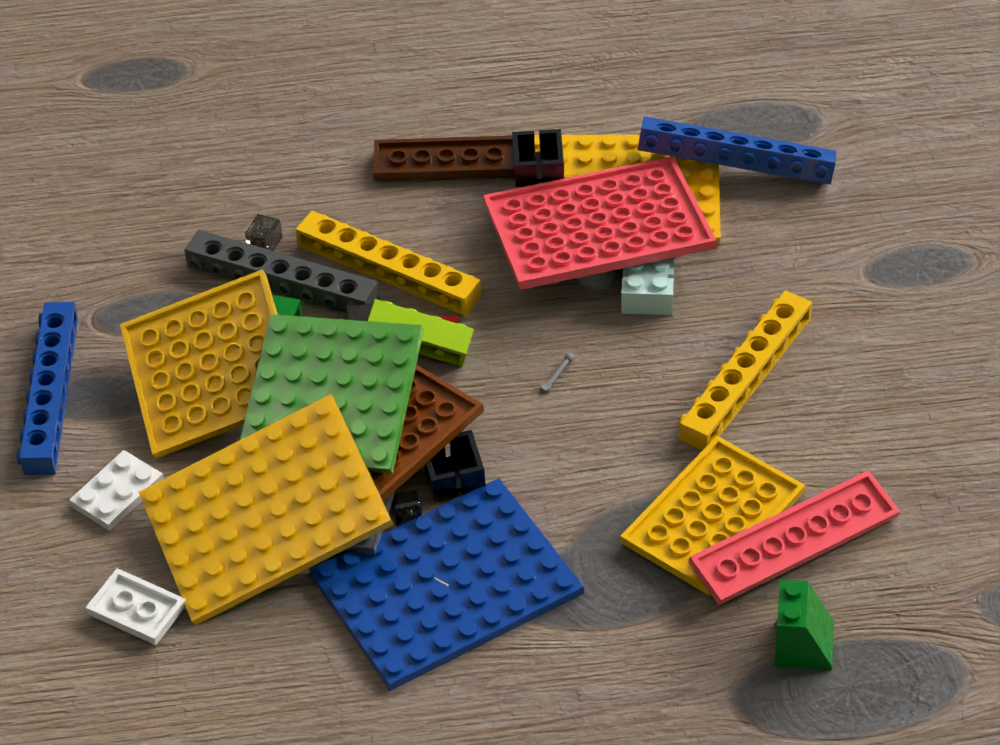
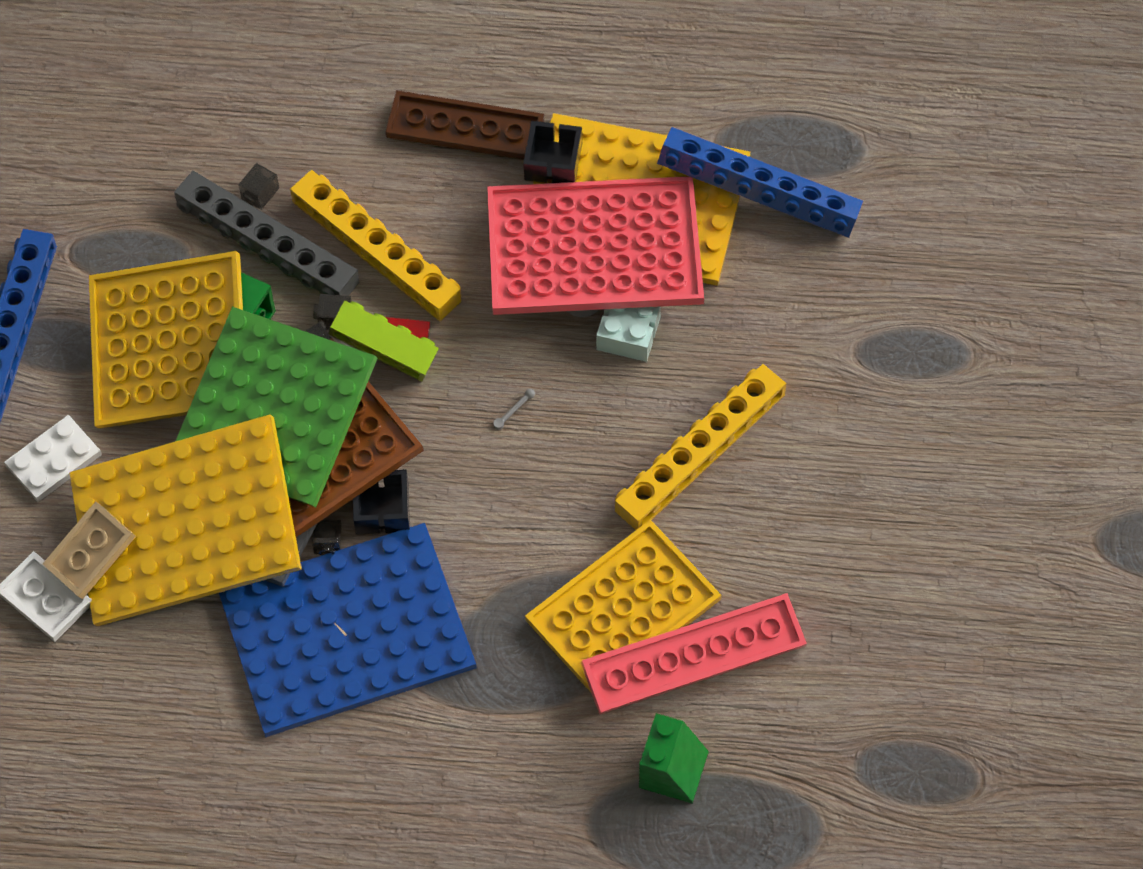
camera: 10 degrees right, 15 degrees up
none -> tan plate [43,501,136,599]

